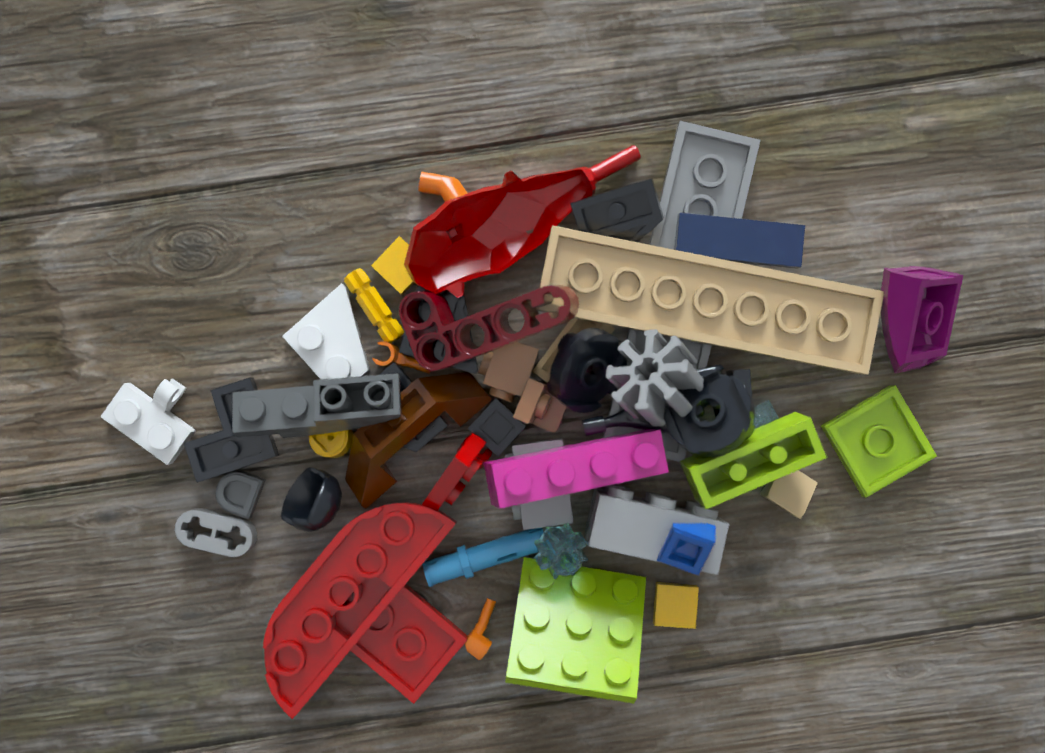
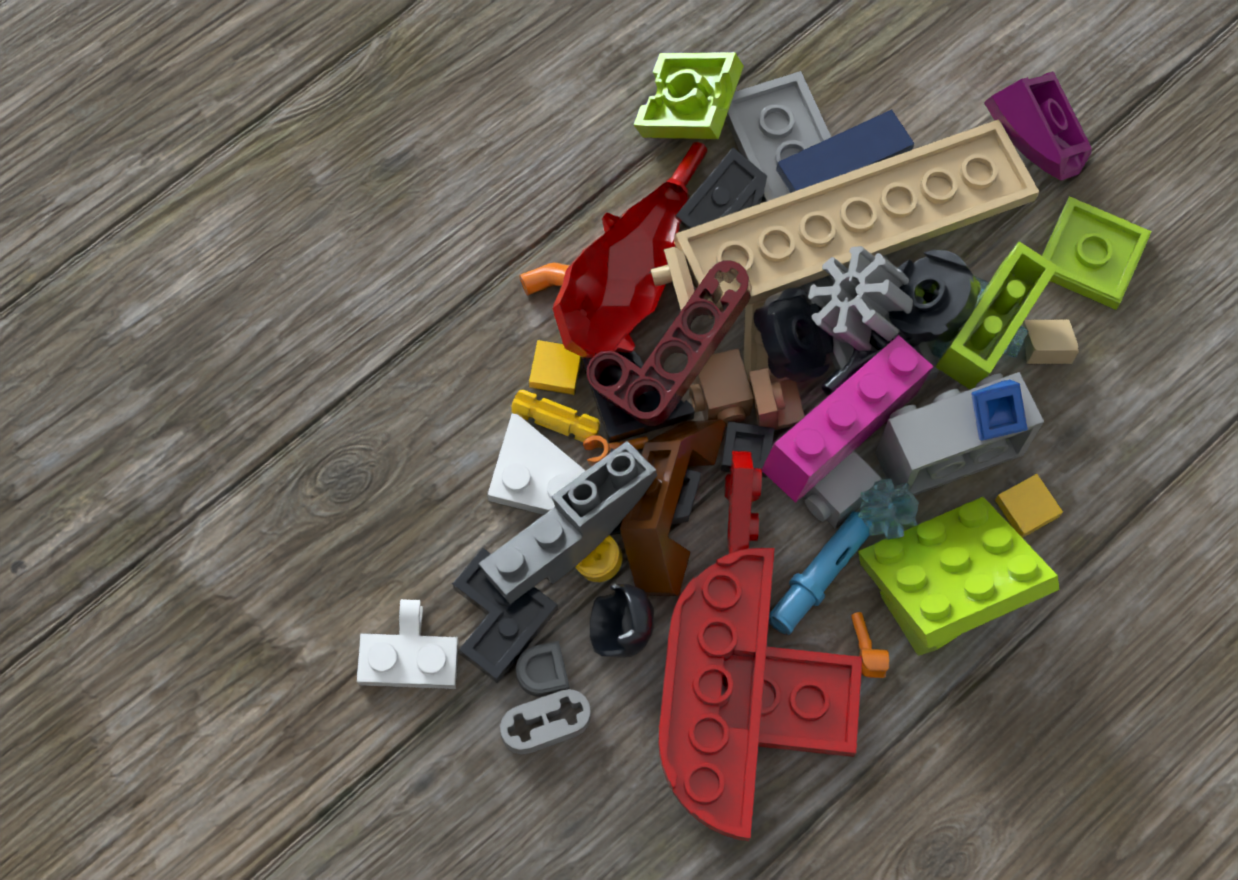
camera: 35 degrees left, 20 degrees down
none -> lime brick [634,53,744,139]
none -> tan piece [651,247,695,310]

